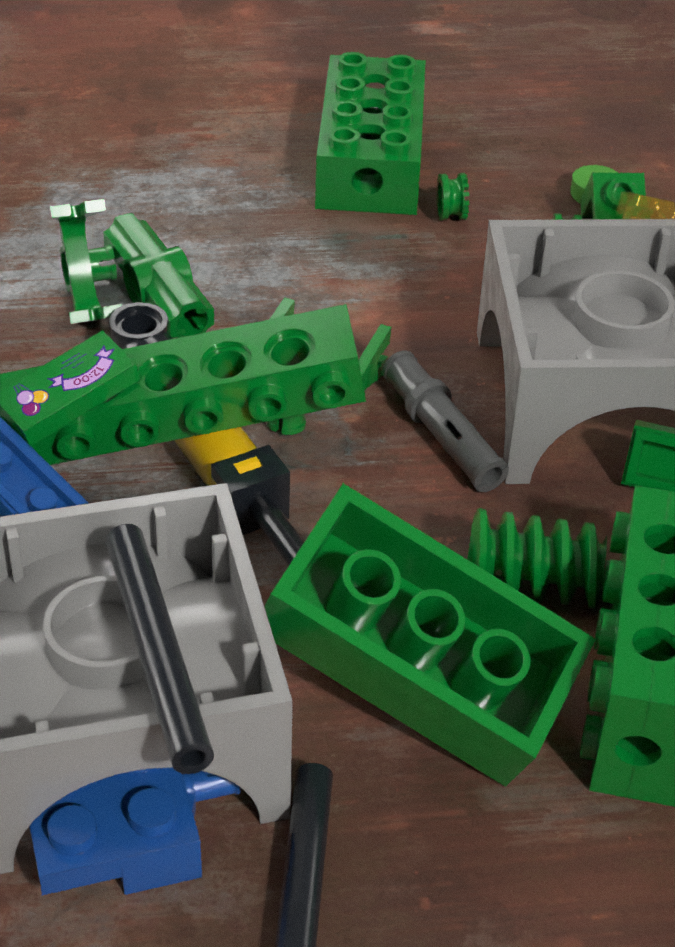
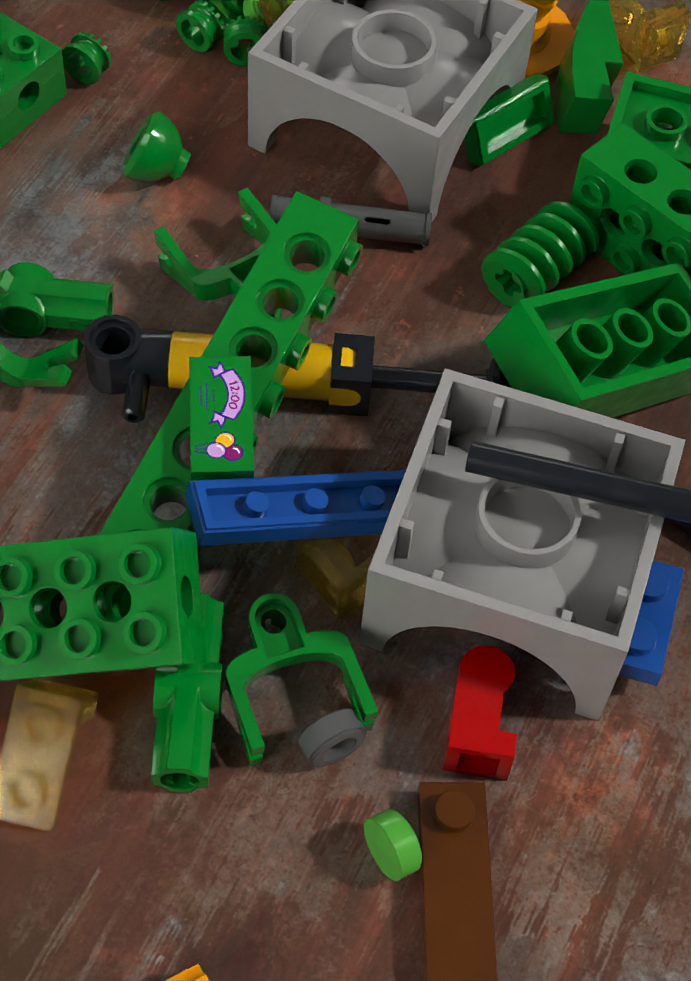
camera: 60 degrees left, 15 degrees up
none -> green brick [122,111,191,182]

